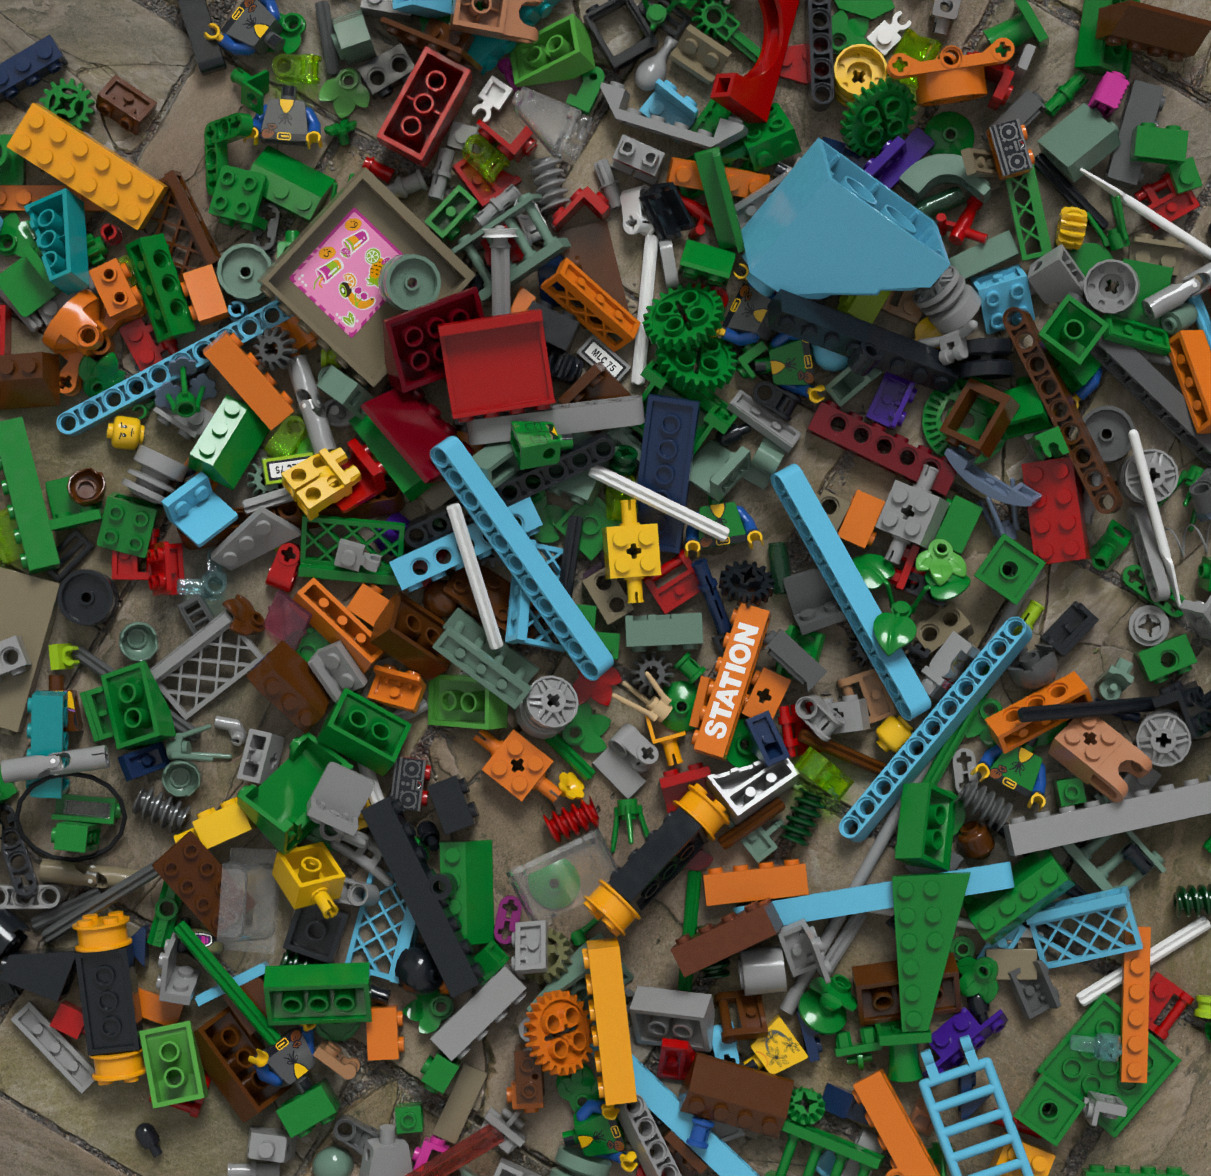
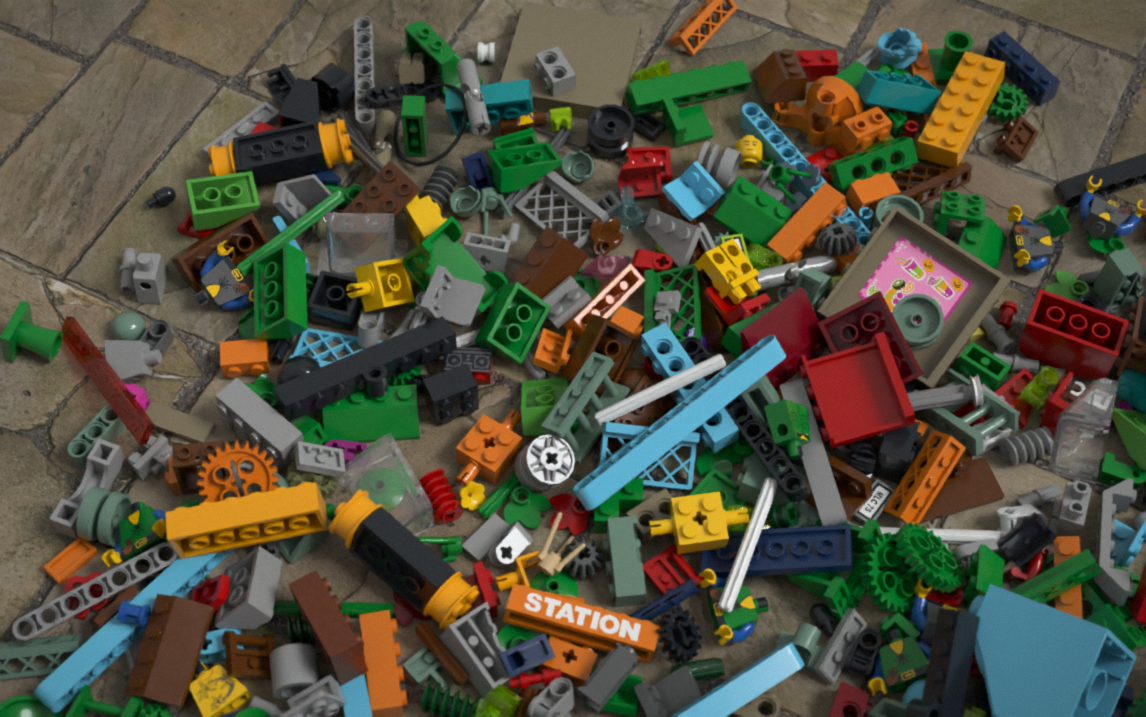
camera: 85 degrees right, 30 degrees down
green window [51,793,122,824] -> none
reddish brown hair [67,467,107,507] -> none
green plate [78,352,126,397] -> none
green bracket [97,492,163,558] -> none
orange tile [138,987,185,1026] -> none
green beam [204,113,253,196] -> none
clear neon green piece [272,54,322,84] -> none
green brick [276,1078,341,1138] -> none
medium nougat plate [313,1040,361,1080] -> none
green plant [324,118,357,145] -> none
green brick [395,1101,425,1134] -> none
green brick [420,1049,462,1094] -> none
red bracket [552,186,610,233] -> none
black axle [559,515,583,598] -> none
green bush [673,651,706,684] -> none
sand green bracket [690,440,751,502] -> none

